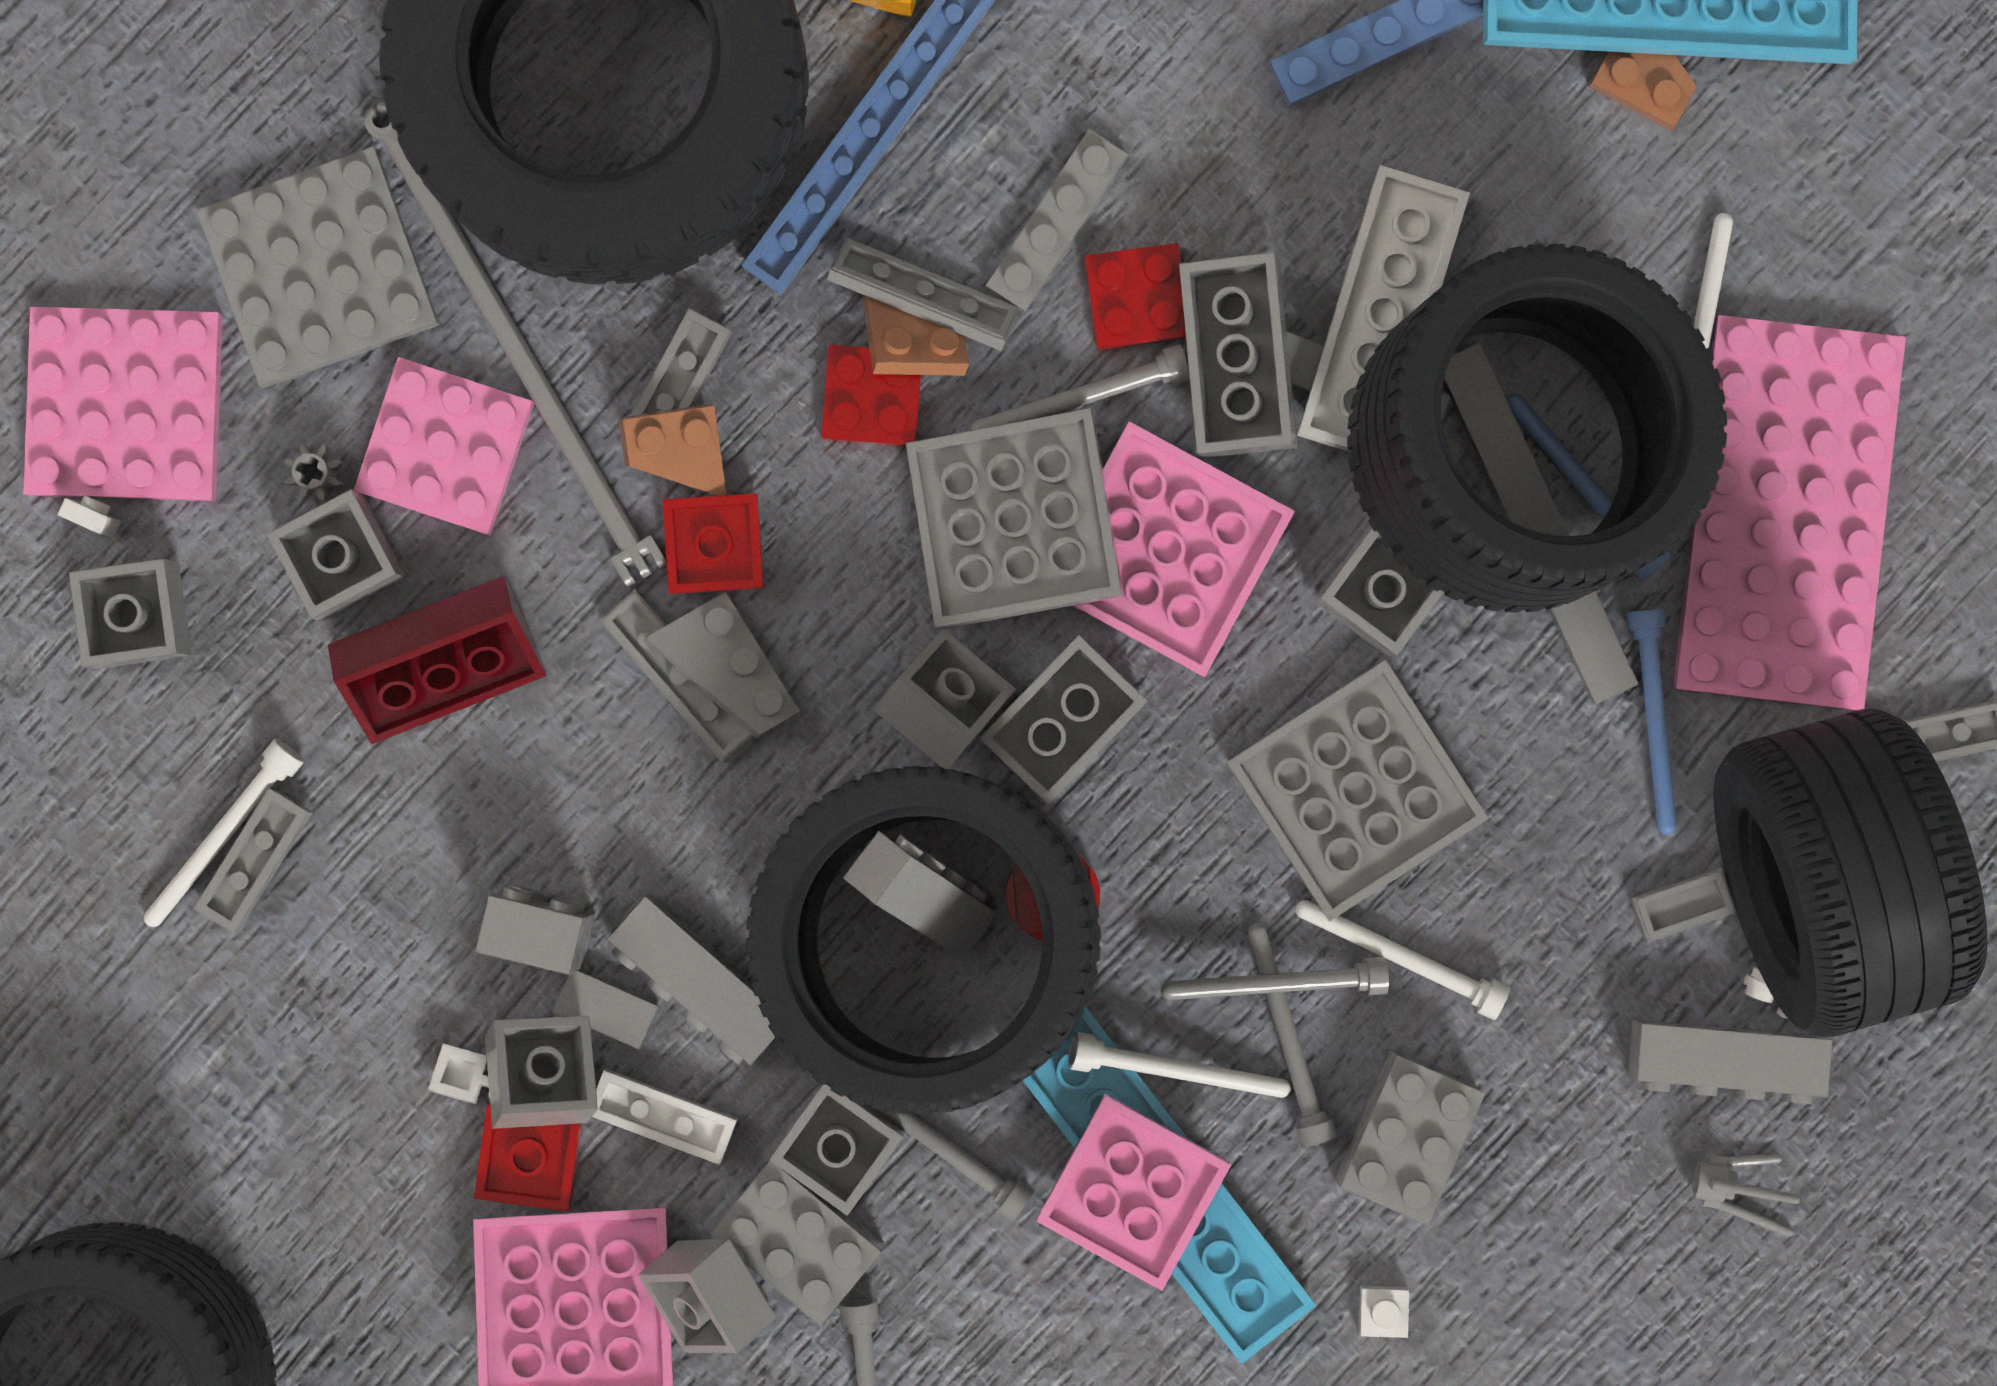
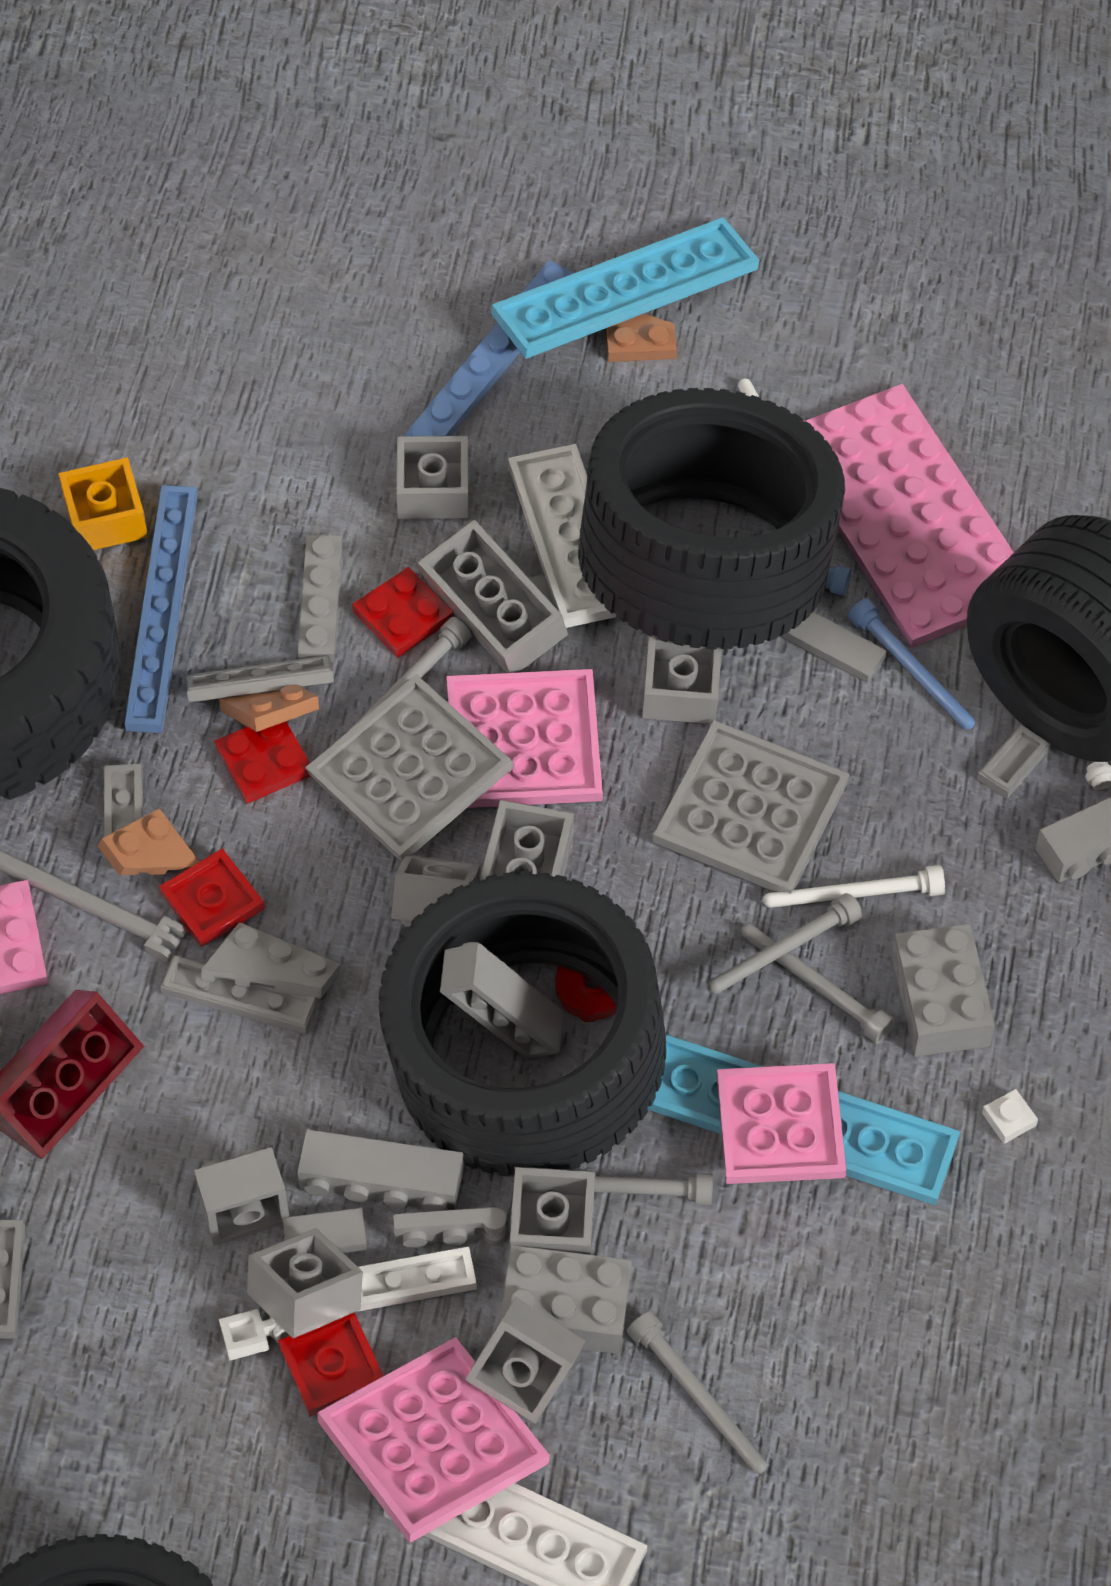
camera: 35 degrees left, 30 degrees down
white piece [1068,1031,1291,1098] -> none
none -> light grey plate [393,1207,507,1248]
none -> light grey brick [397,436,469,519]

